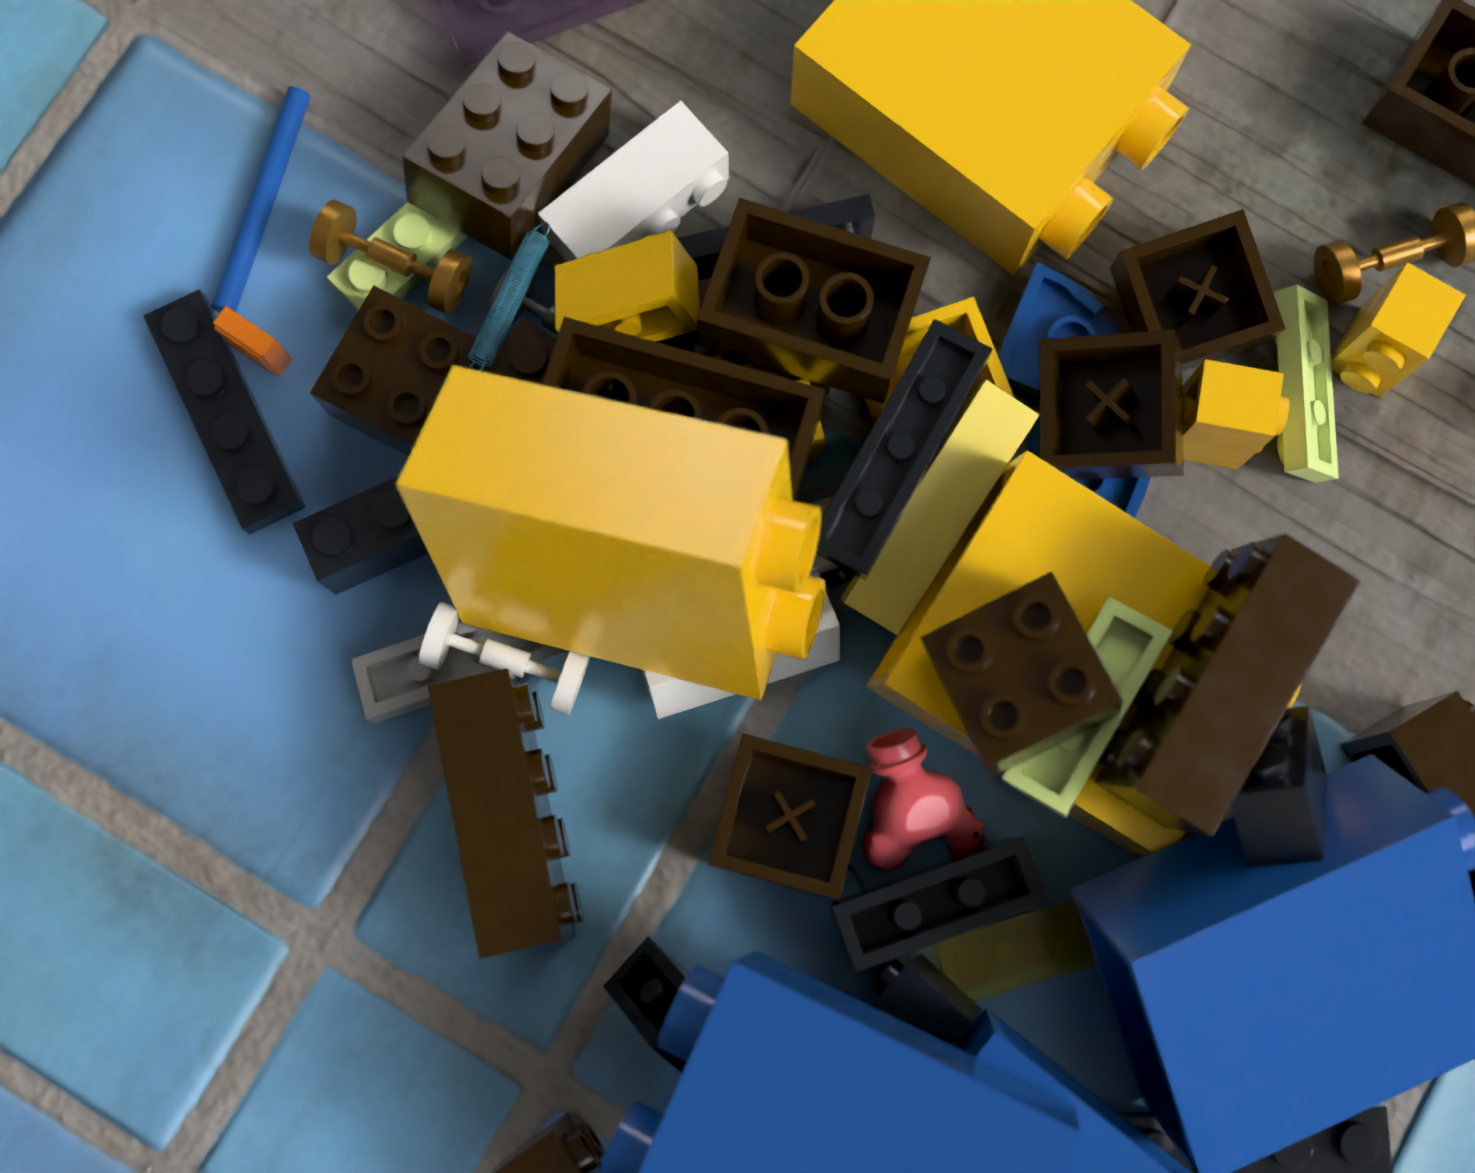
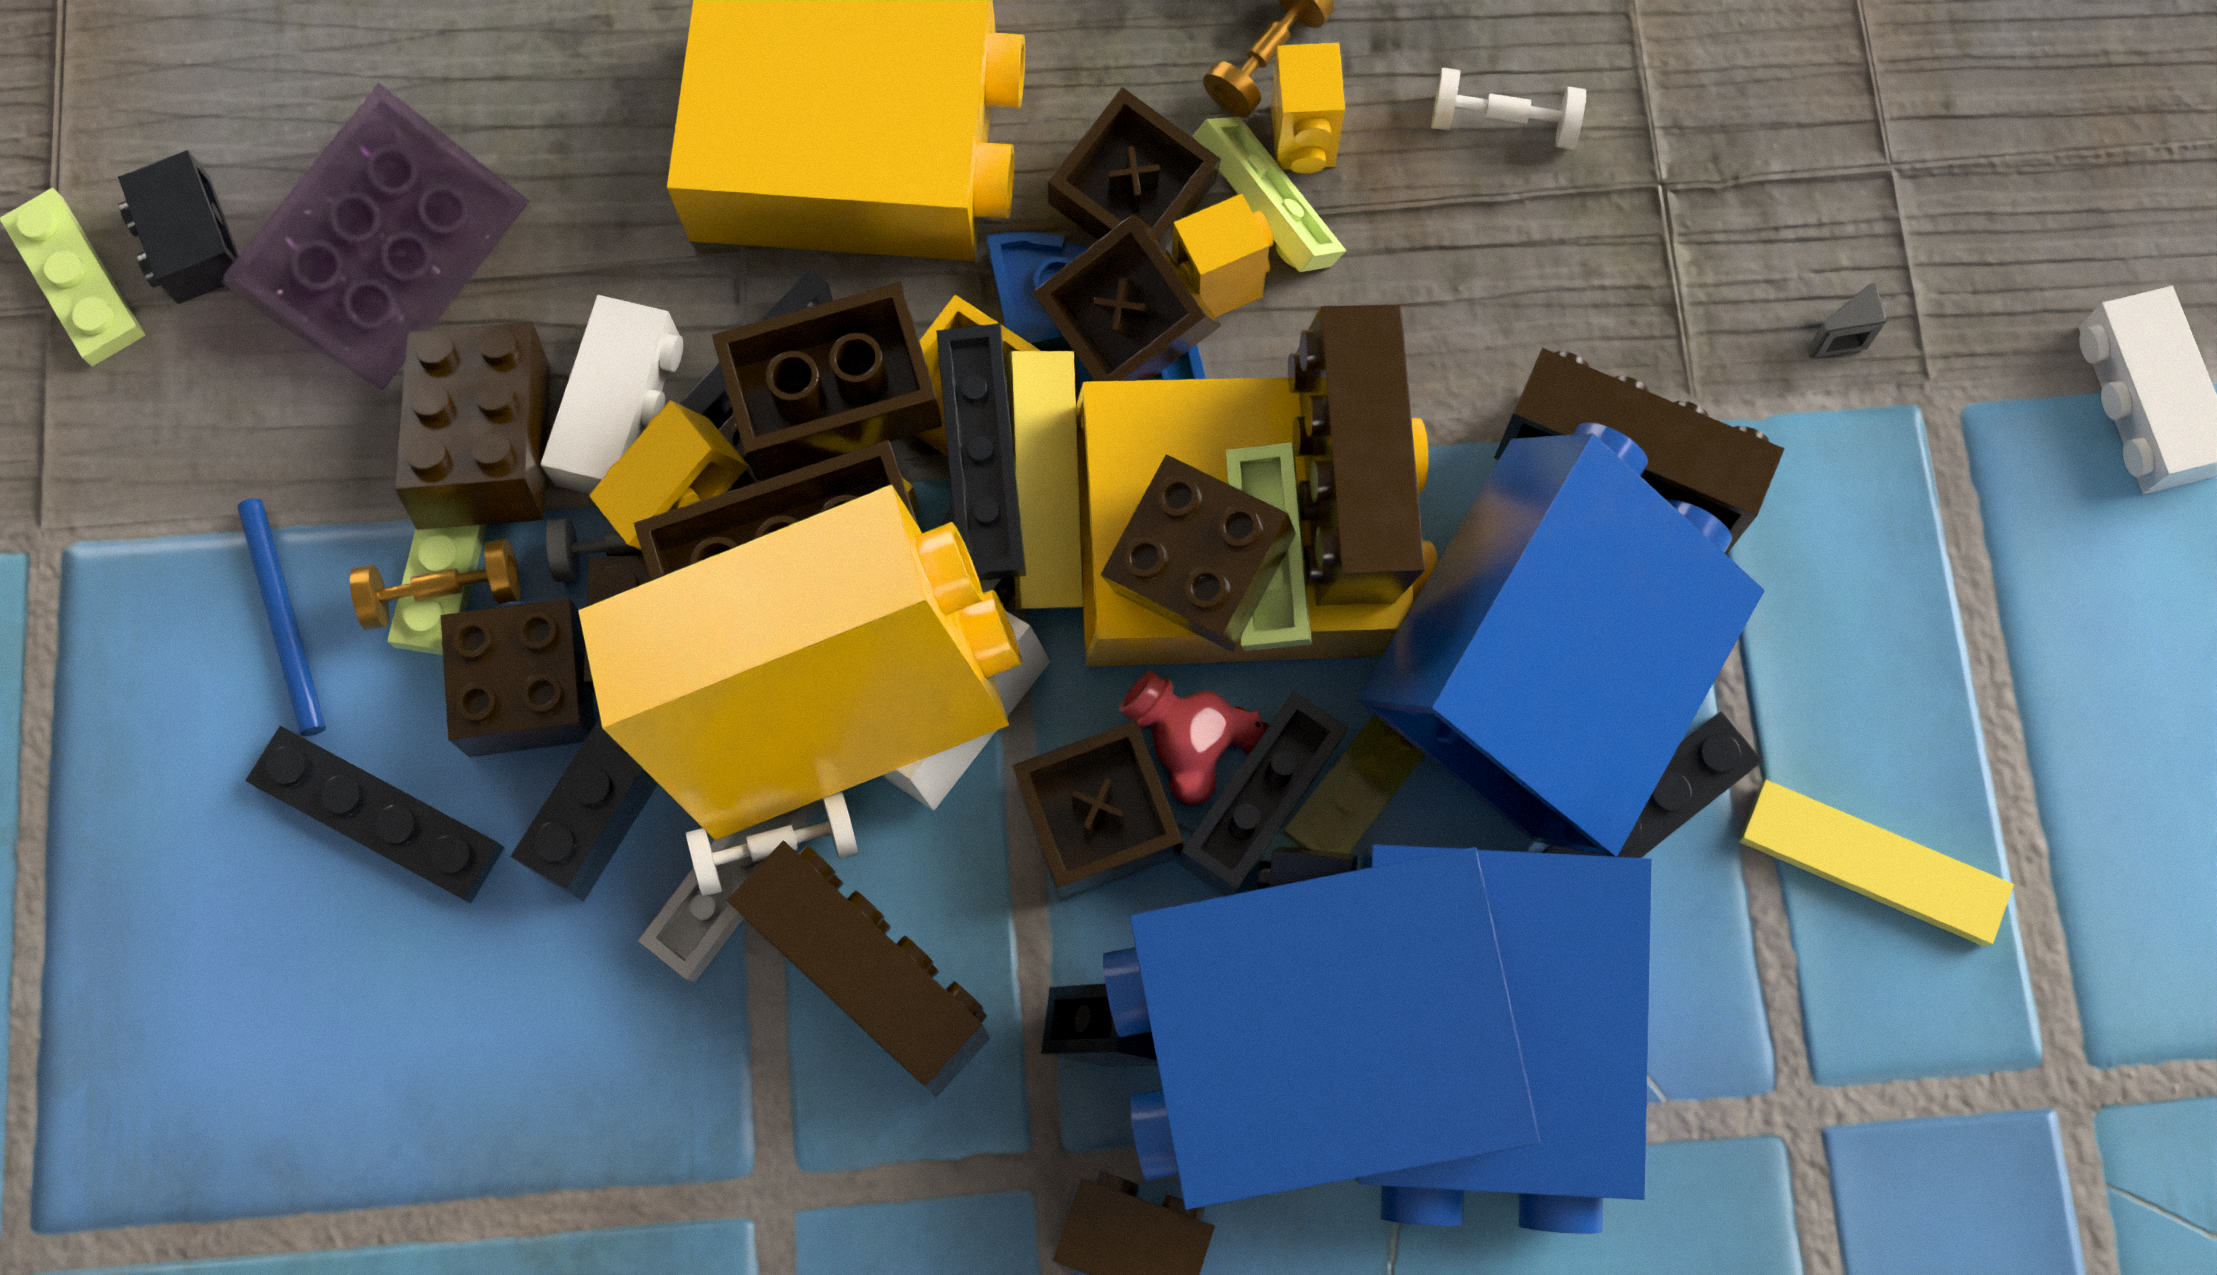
camera: 35 degrees left, 5 degrees down
orange tile [213,306,292,376] -> none
medium azure piece [468,222,550,371] -> none
black brick [1231,705,1327,867] -> none

